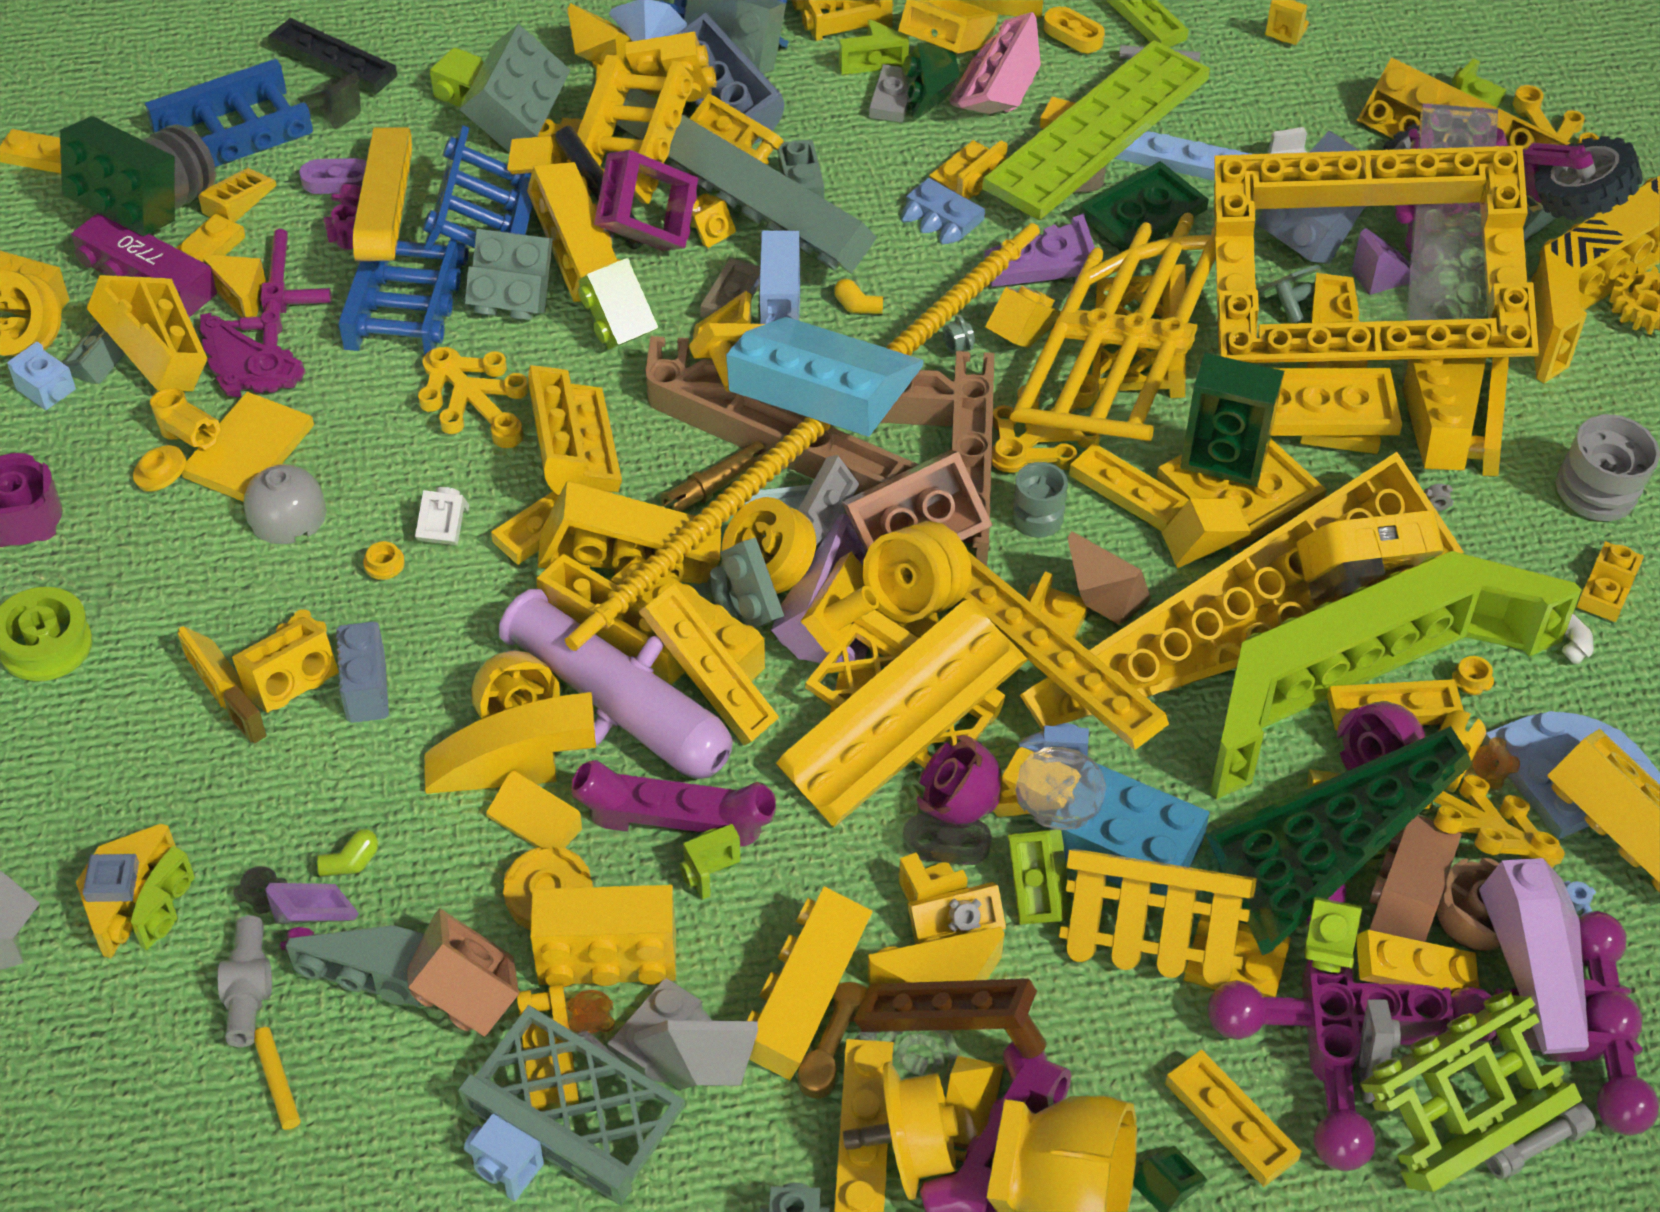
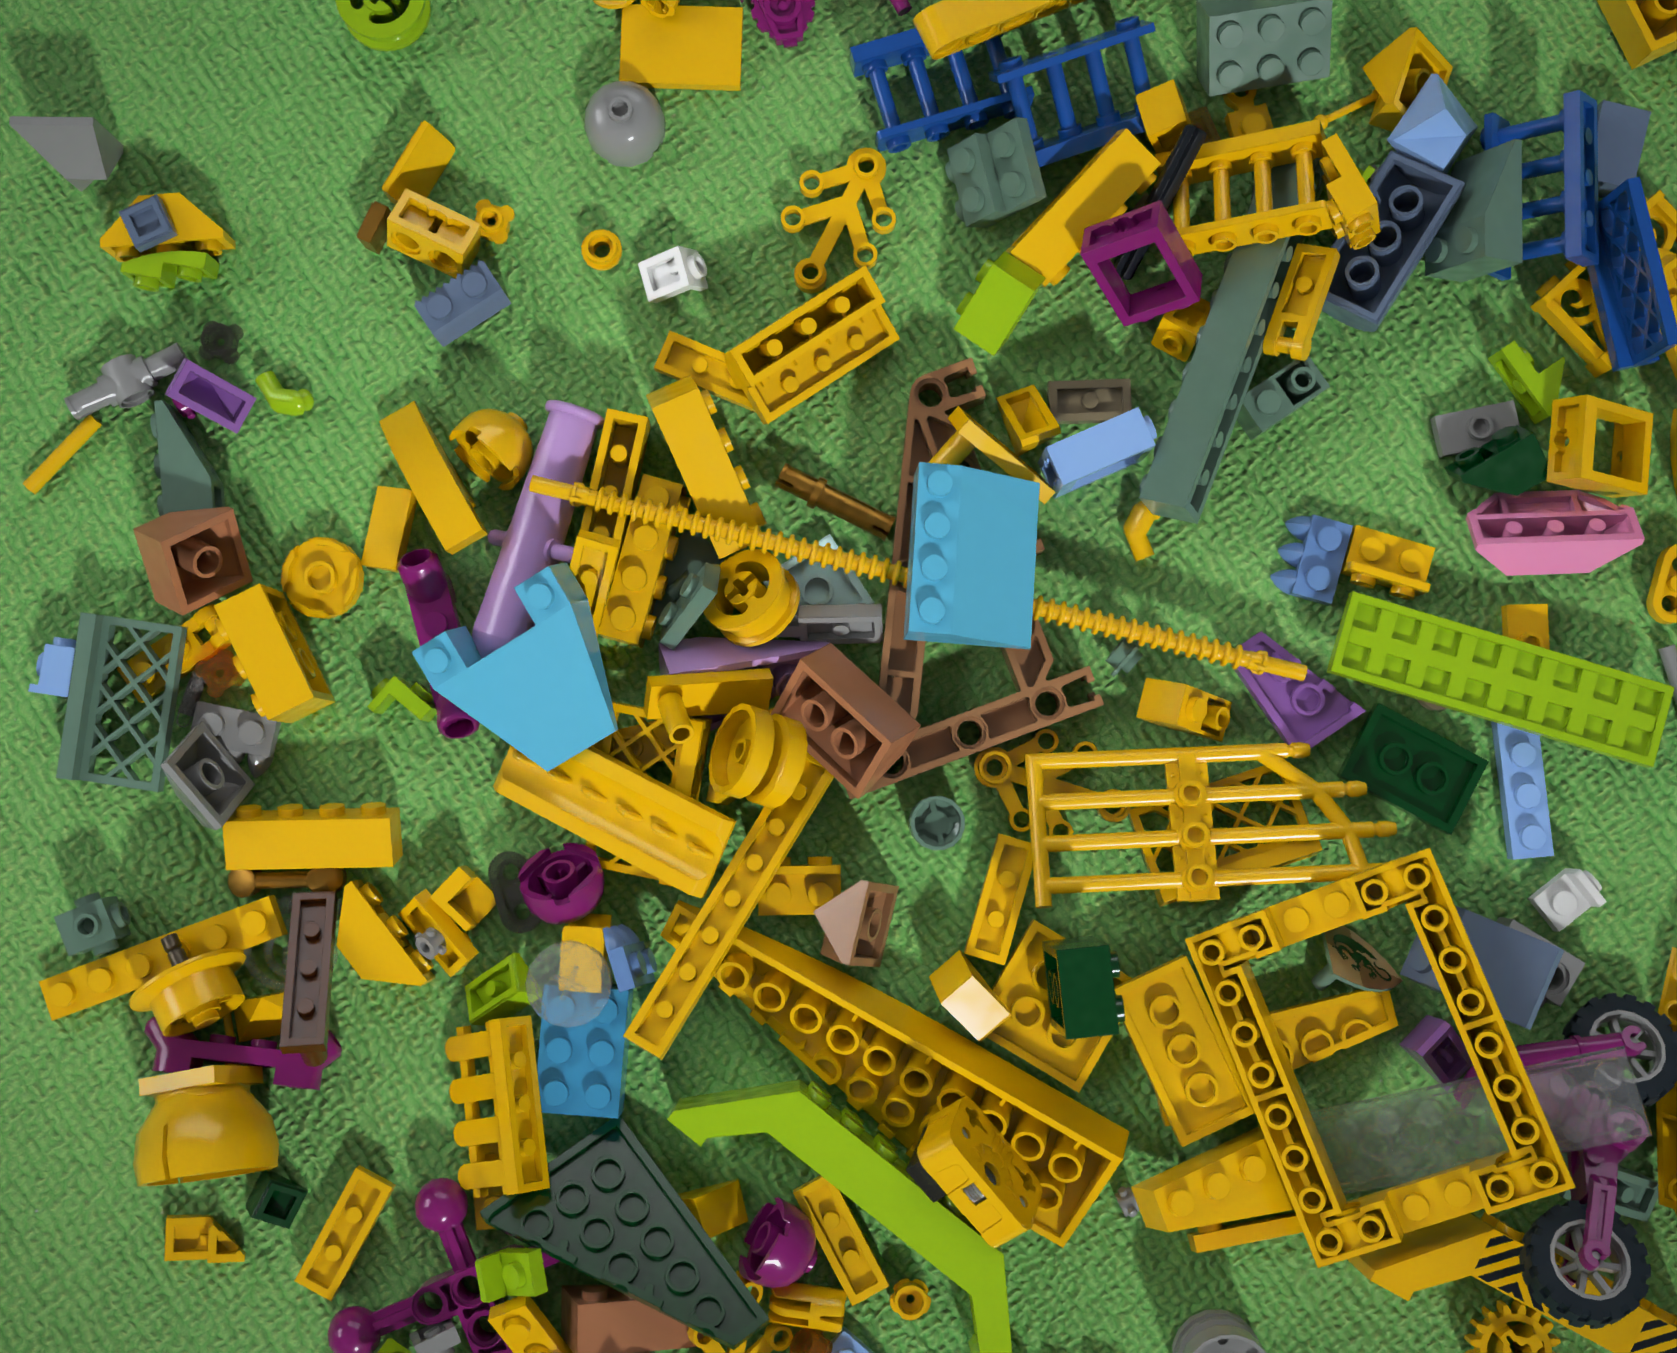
camera: 65 degrees right, 35 degrees up
none -> medium azure wedge [412,562,618,772]

